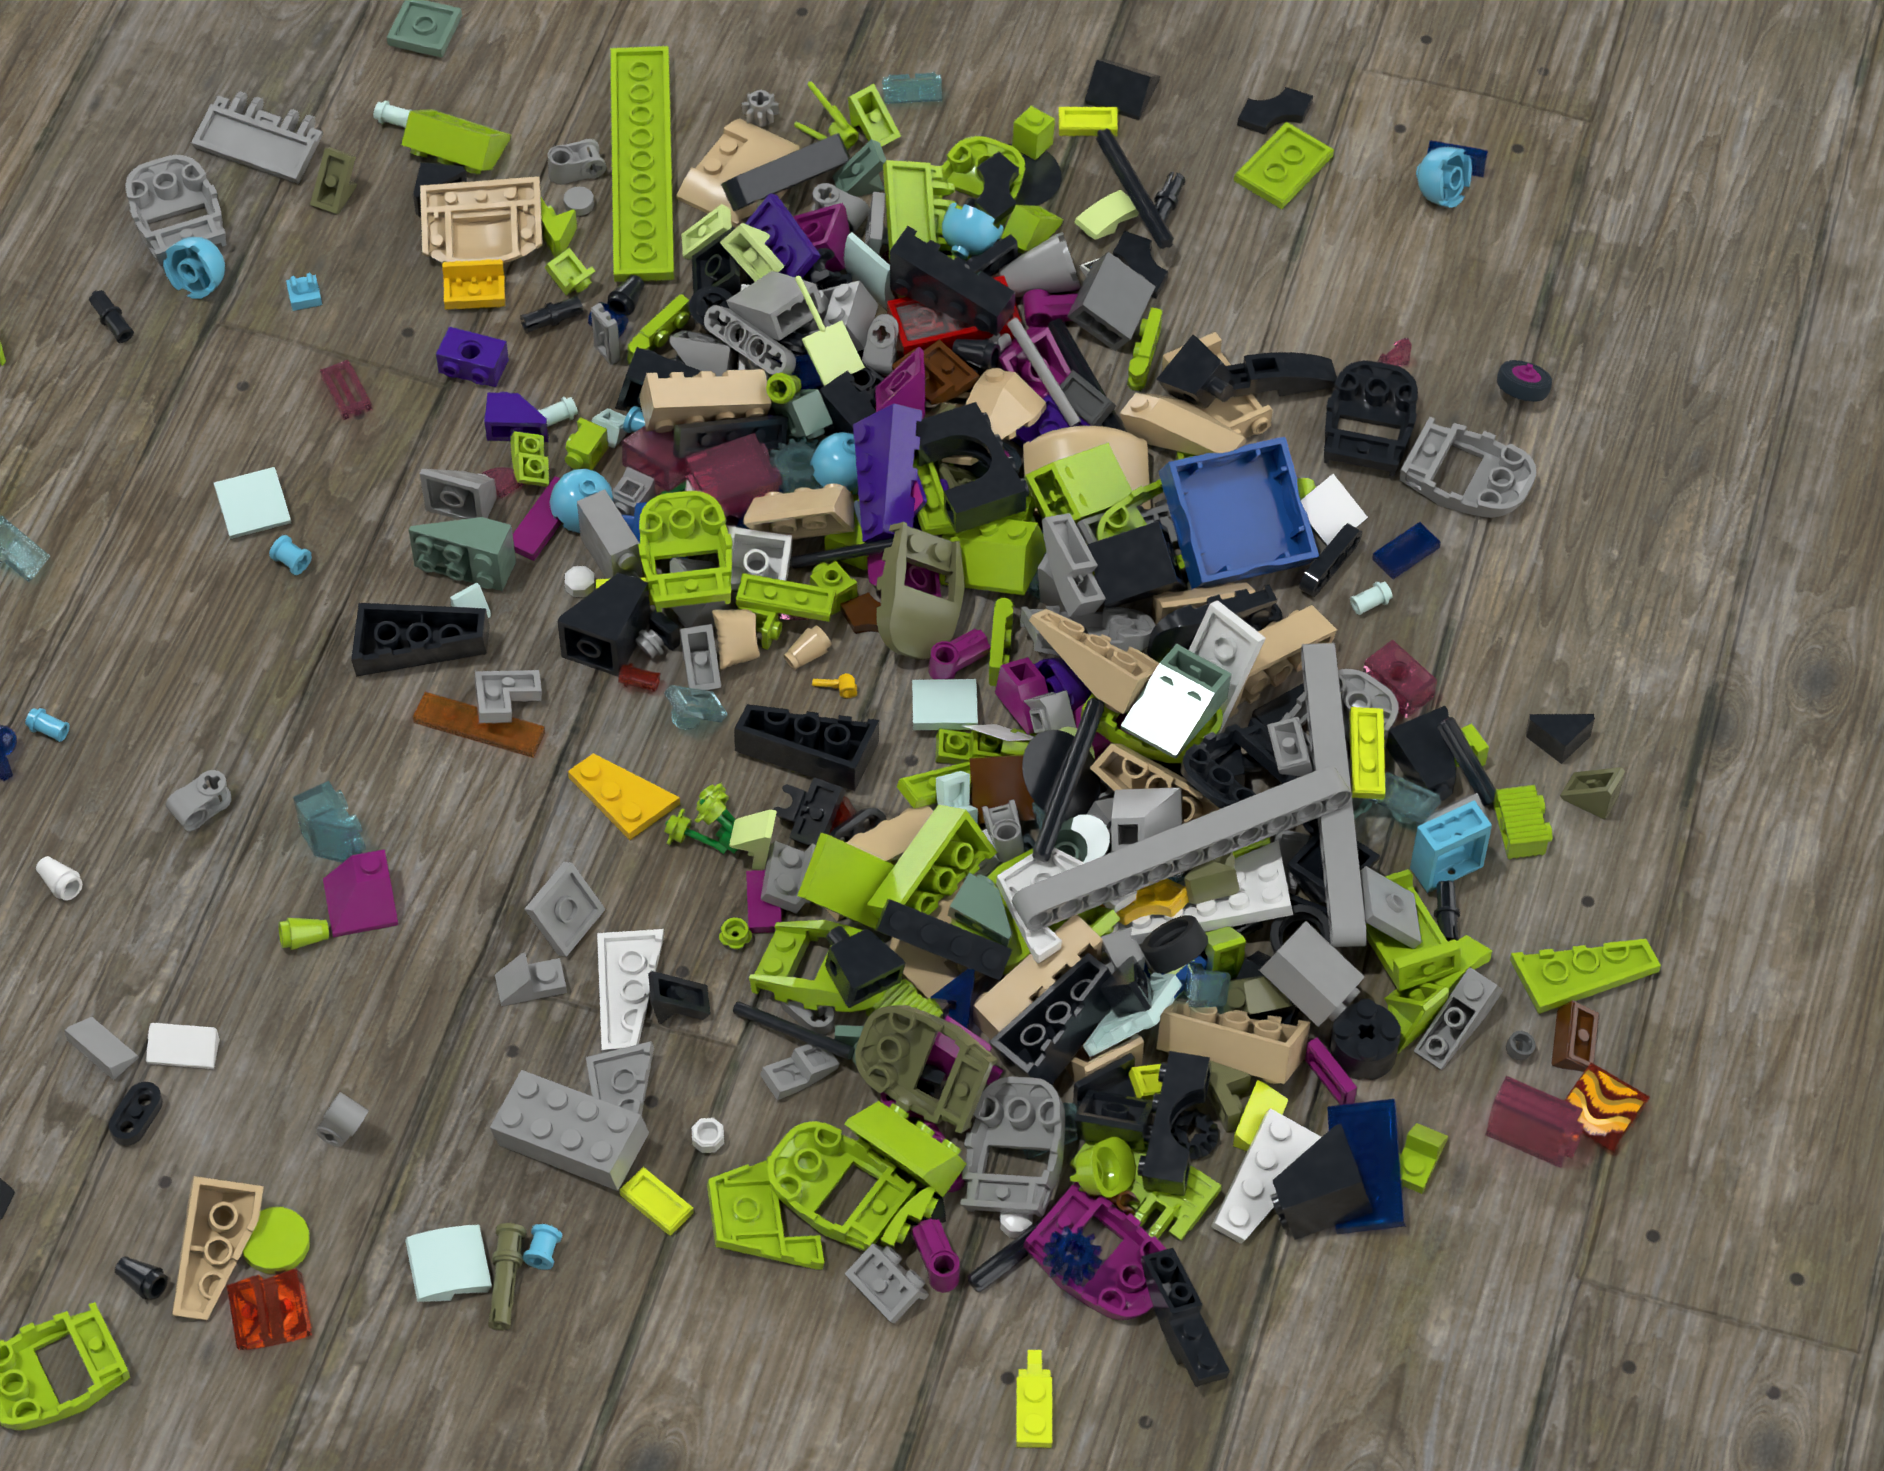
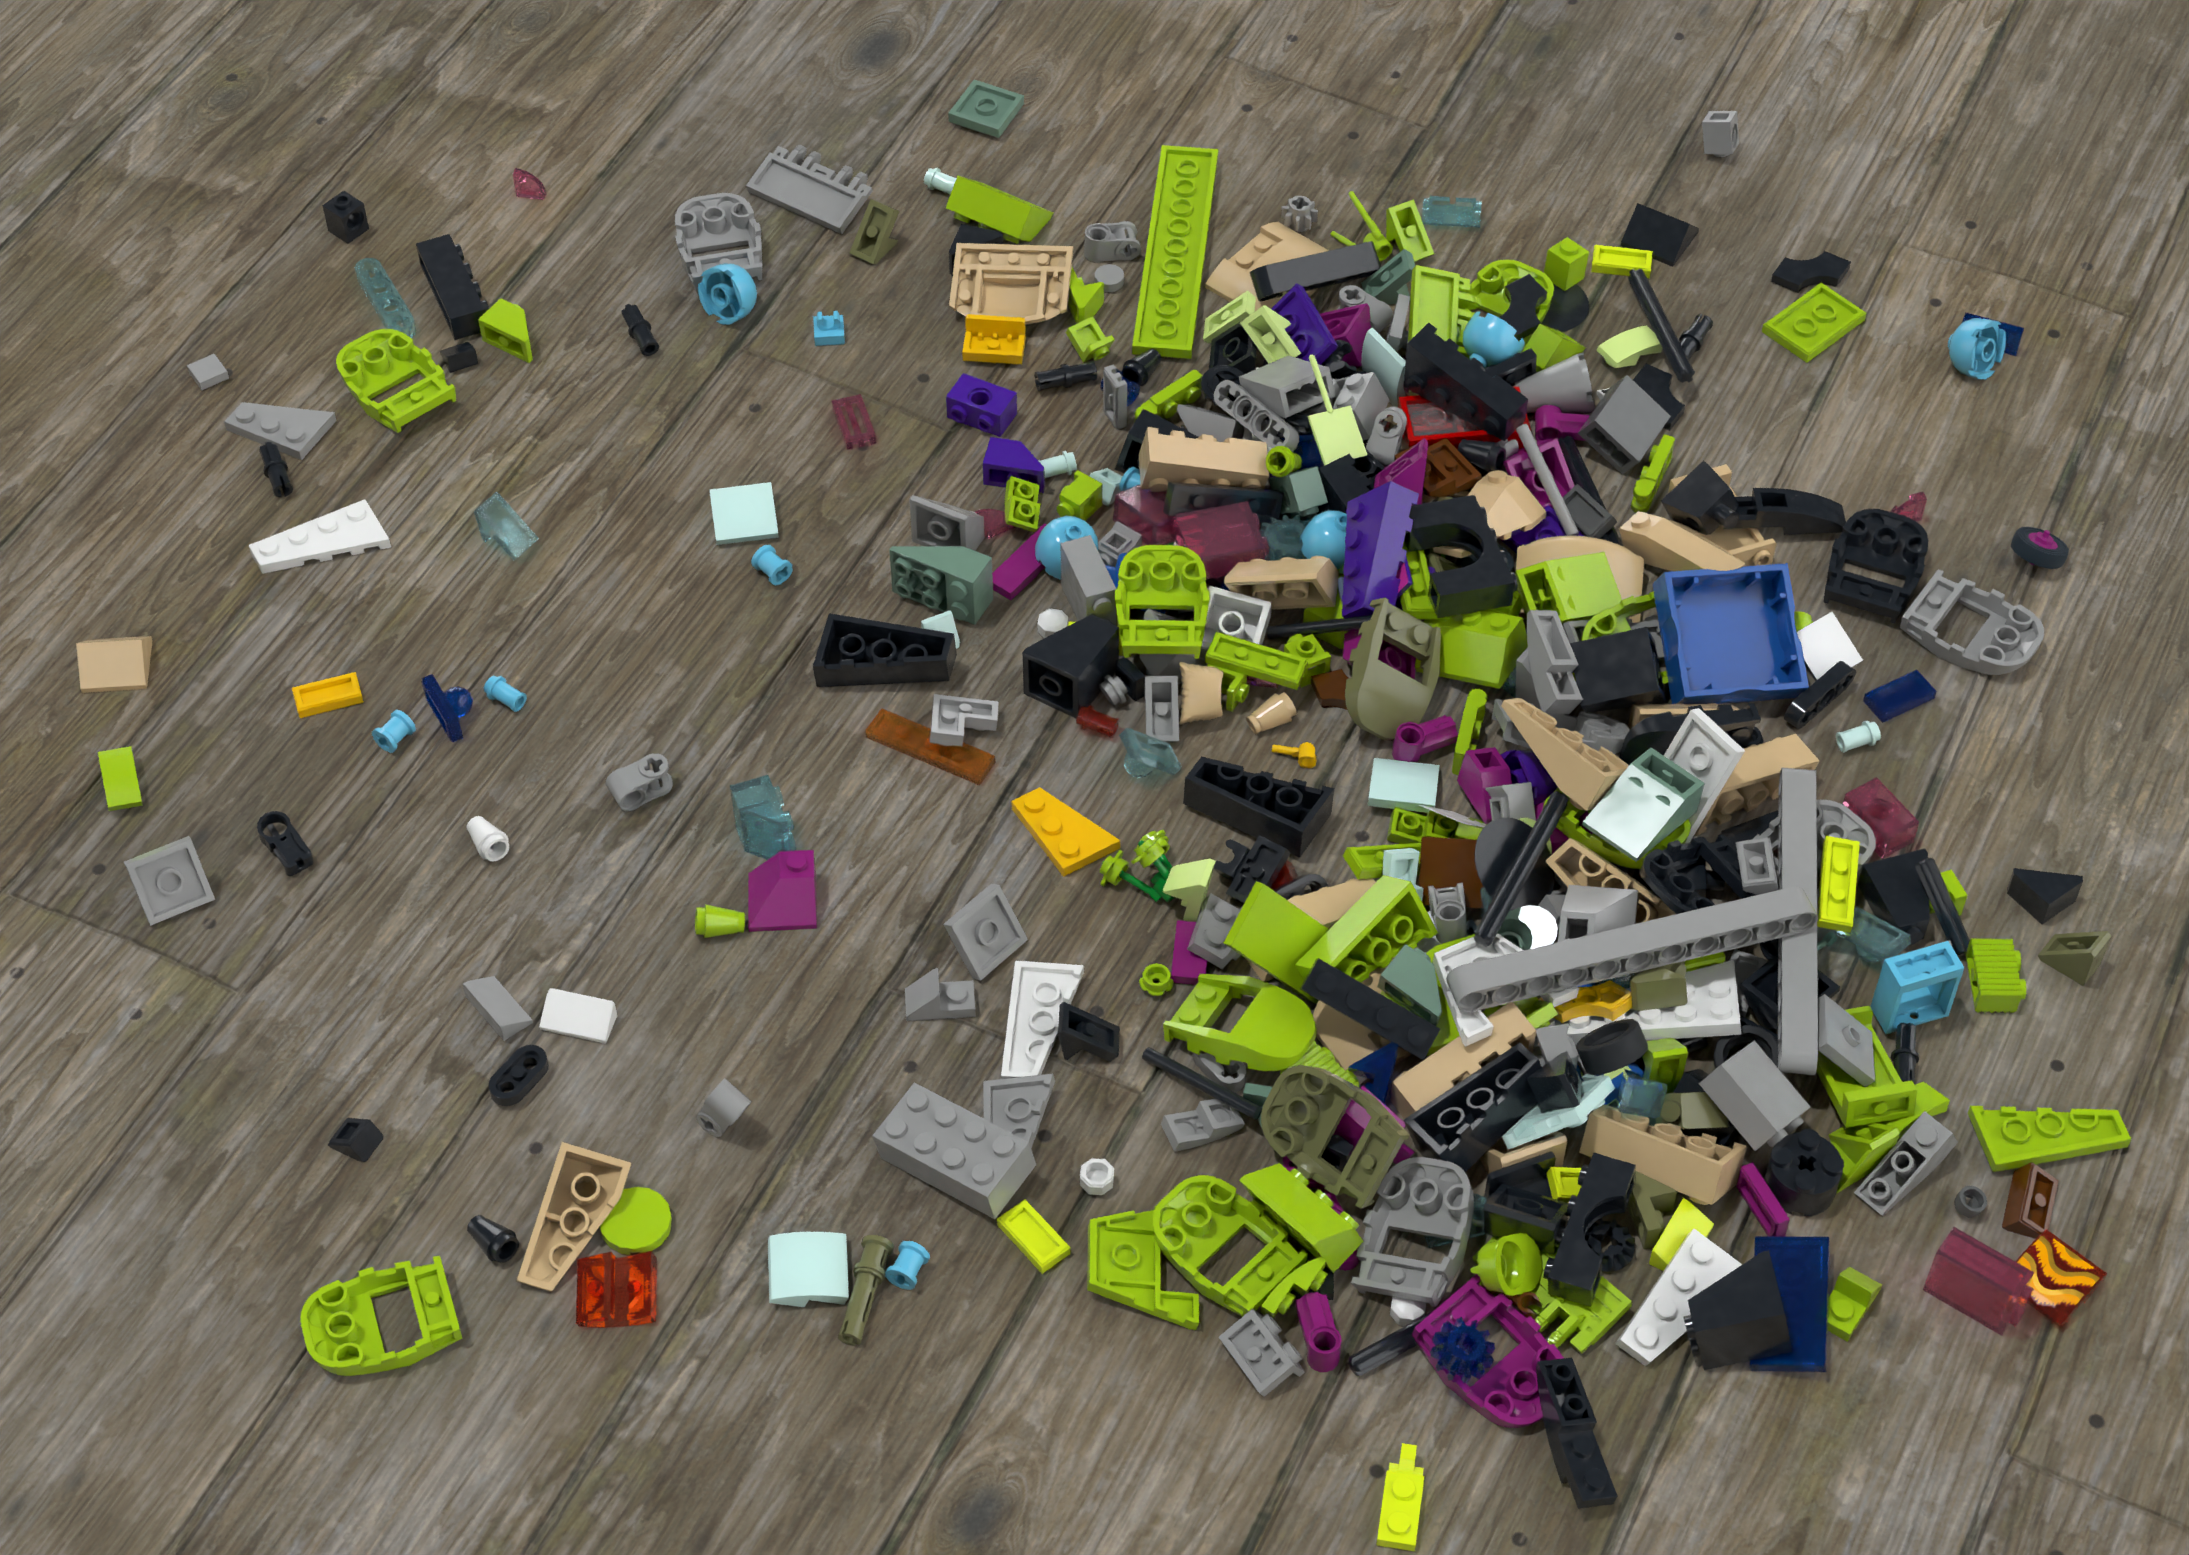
camera: 10 degrees right, 5 degrees down
black torso [825,926,906,1008] -> none

